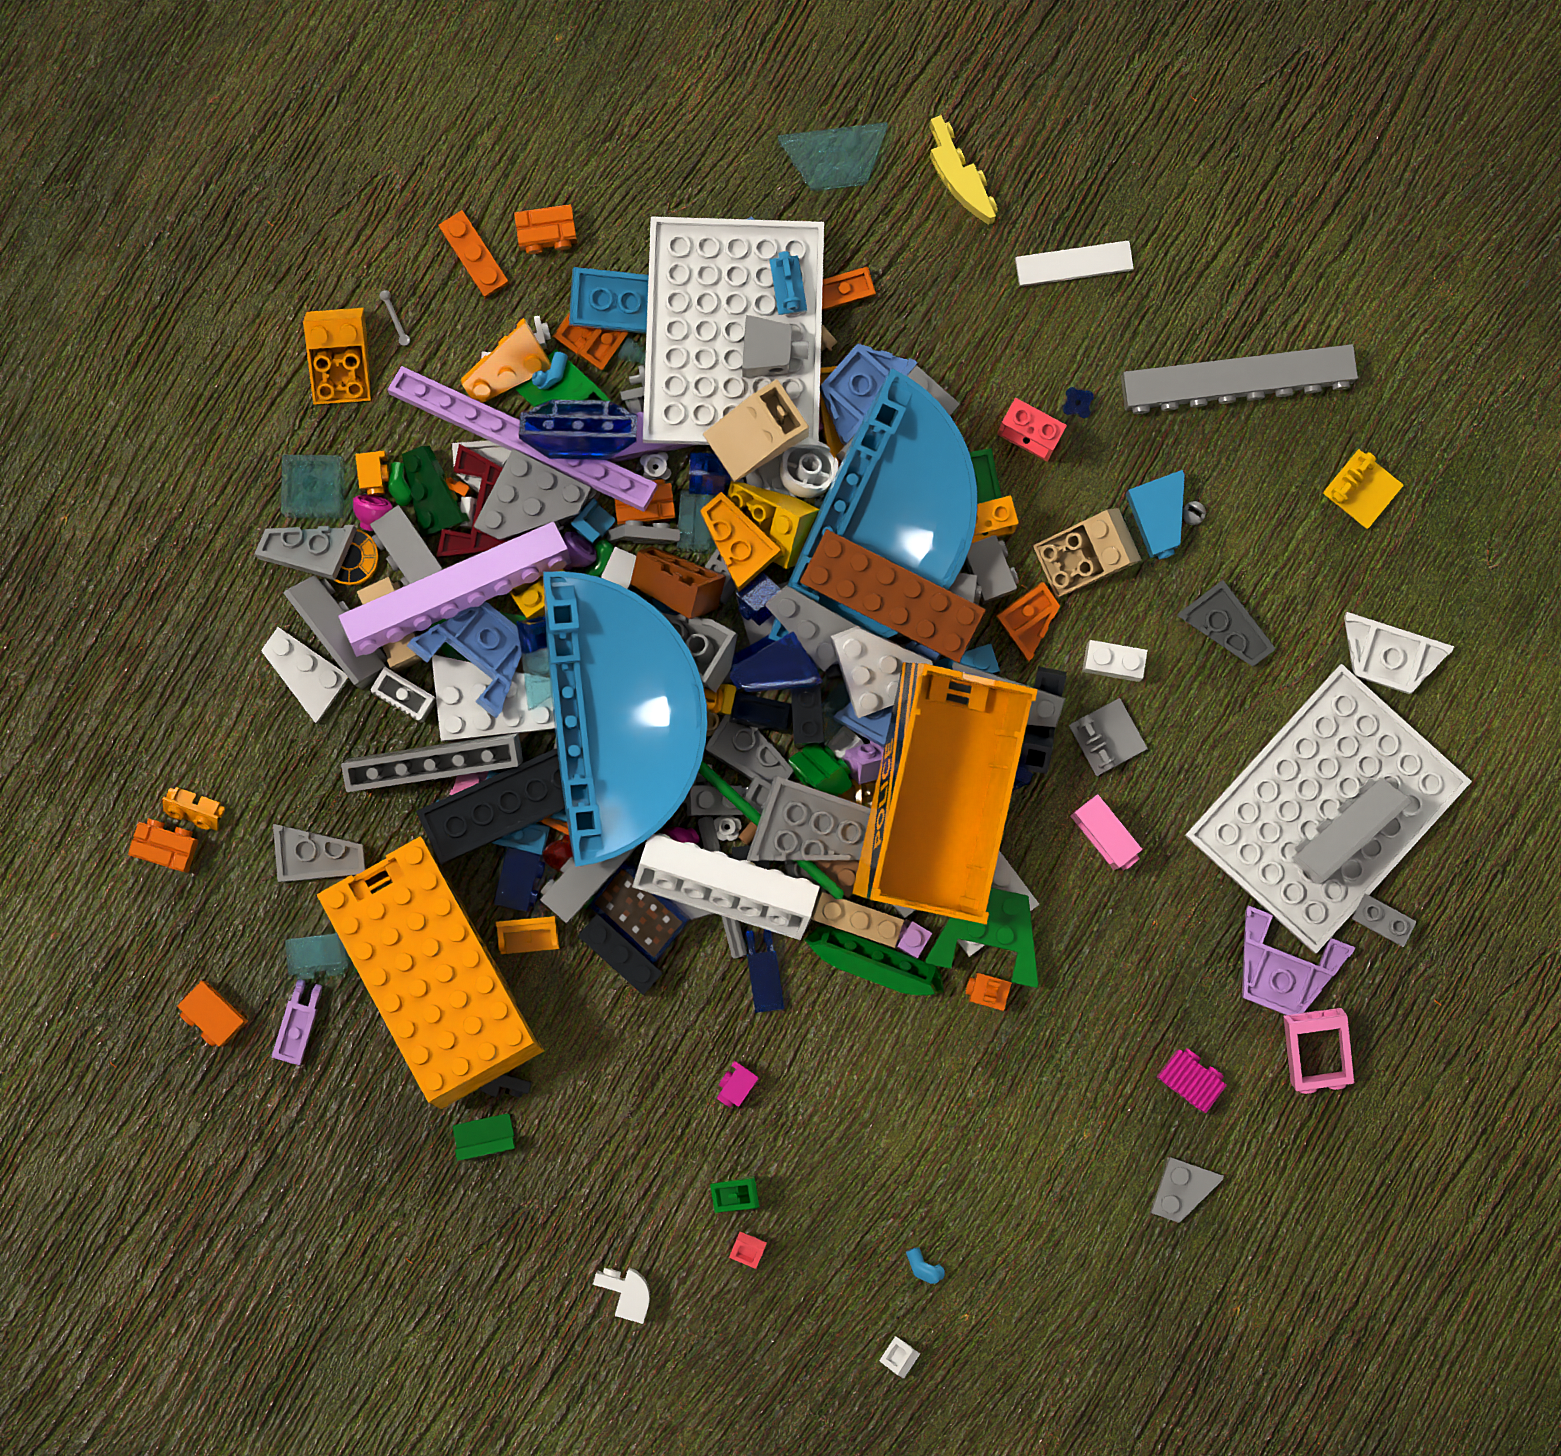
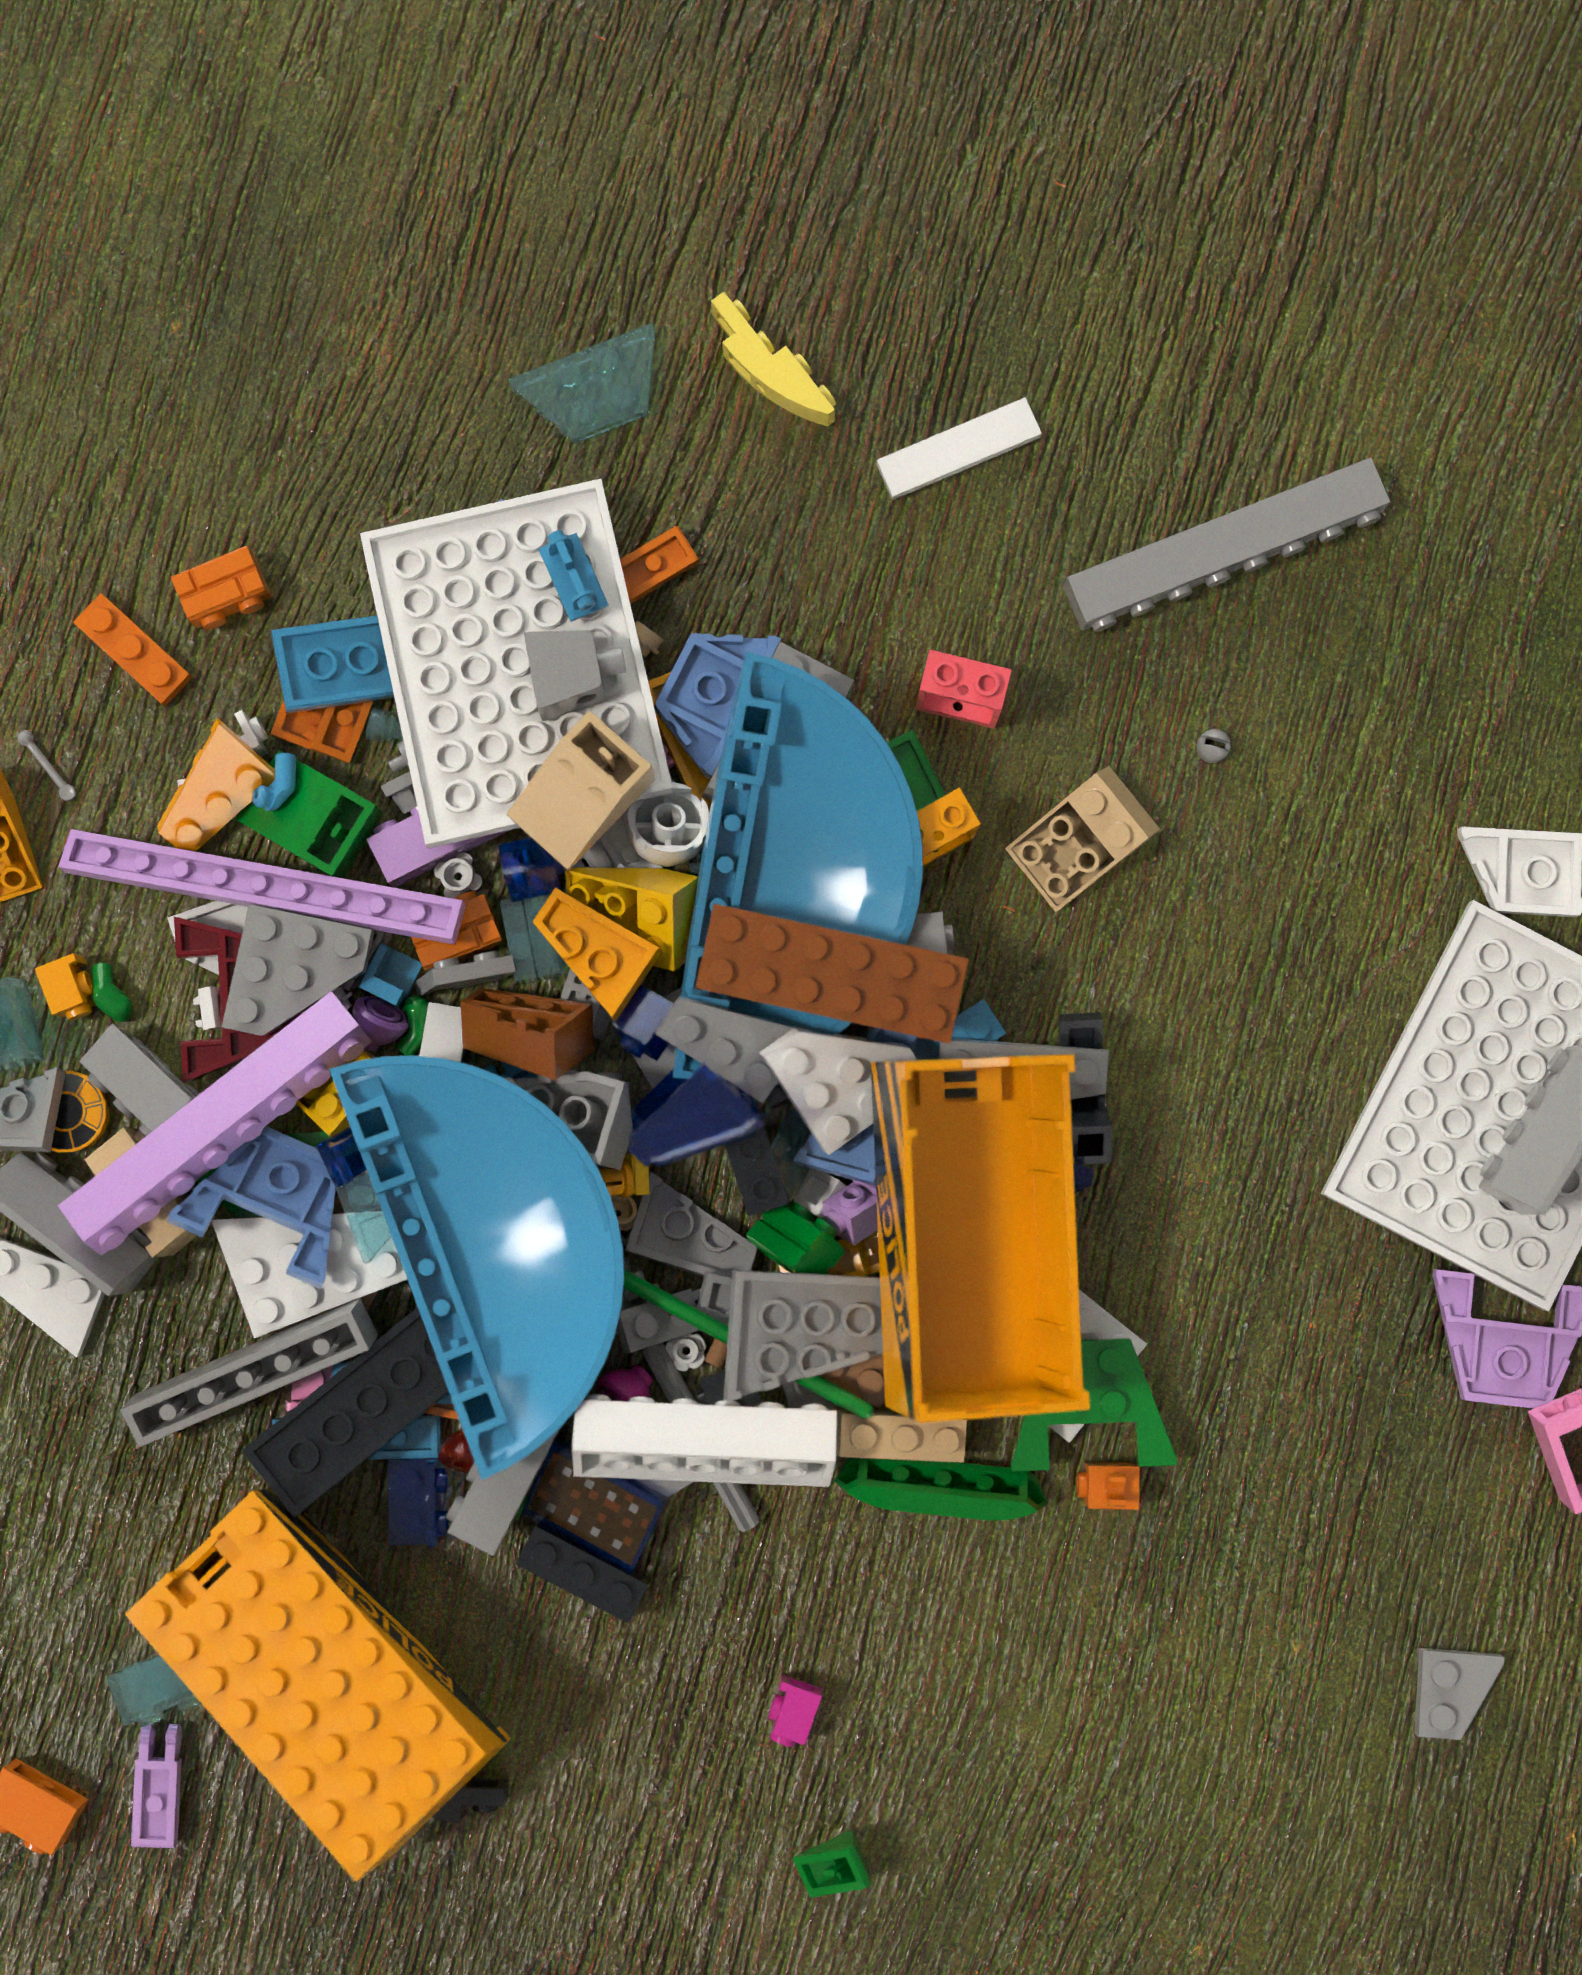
camera: 10 degrees left, 0 degrees up
light grey wing [273,824,366,882] -> none
dark pink brick [353,494,393,531] -> none
white brick [371,667,436,723] -> none
dark green wing [401,446,470,537] -> none
orange tile [445,477,472,497] -> none
green panel [452,1113,517,1161] -> none
light orange hinge [496,916,559,954] -> none
clear blue wedge [518,399,638,460] -> none
black tile [729,692,791,734] -> none
coral plate [729,1232,767,1269] -> none
clear blue hinge [746,929,784,1013] -> none
lavender brick [895,919,932,959] -> none
dark azure arm [906,1247,945,1284] -> none
light grey brick [965,535,1019,605] -> none
orange wing [995,582,1060,661] -> none
clear blue plate [1062,387,1094,419] -> none
light grey hinge [1069,698,1148,776] -> none
bright pink window [1070,794,1143,871] -> none
white brick [1082,640,1148,682] -> none
dark azure slope [1125,470,1185,560] -> none
dark pink brick [1157,1048,1227,1113] -> none
dark grey wing [1177,580,1276,667] -> none
yellow hinge [1323,449,1403,529] -> none

